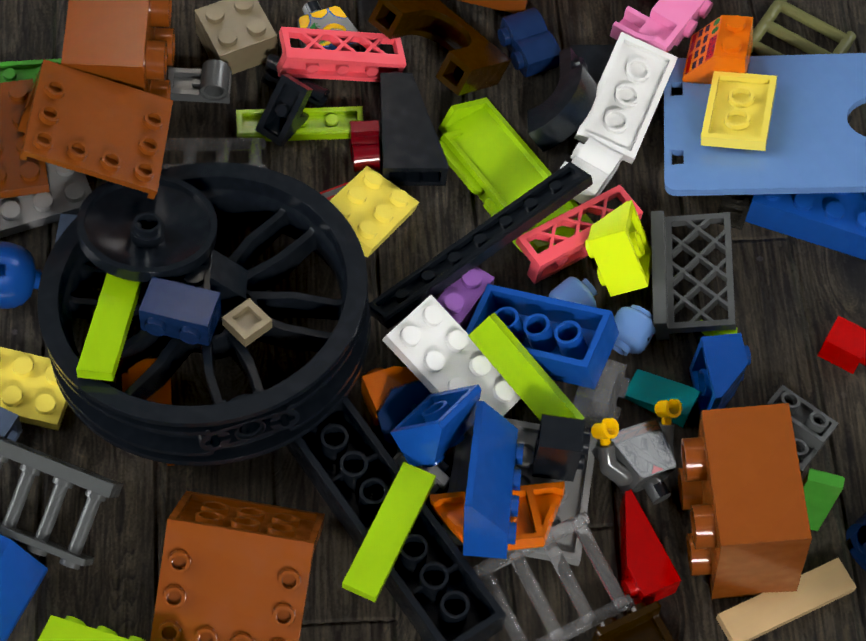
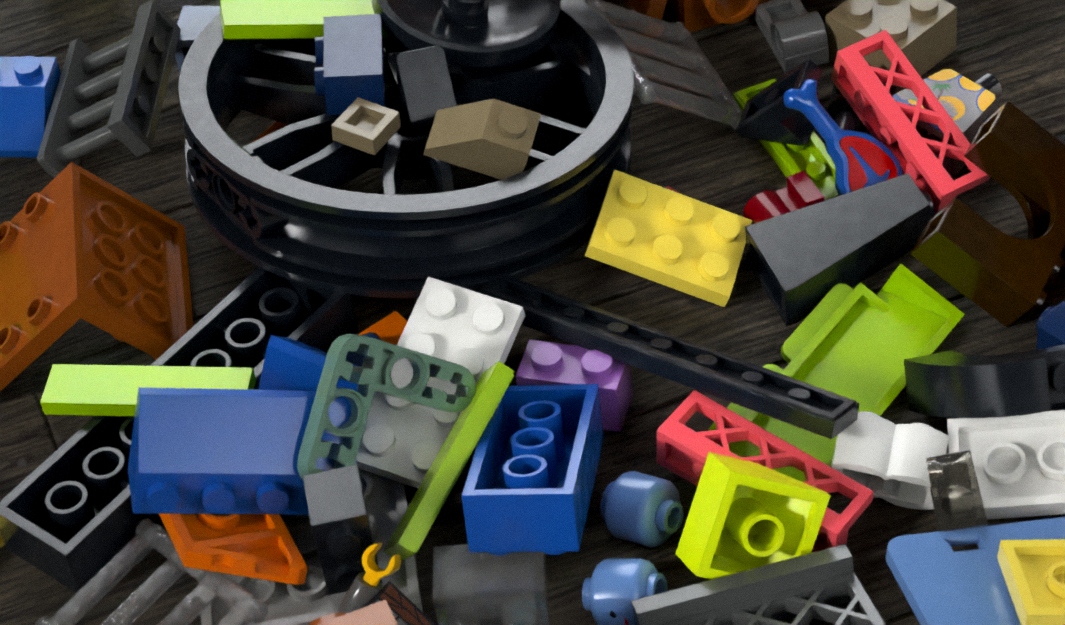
camera: 85 degrees right, 15 degrees down
none -> sand green beam [297,334,476,479]
none -> dark tan slope [423,99,541,180]
none -> blue piece [784,79,903,196]
none -> clear smoke leg [926,450,988,532]

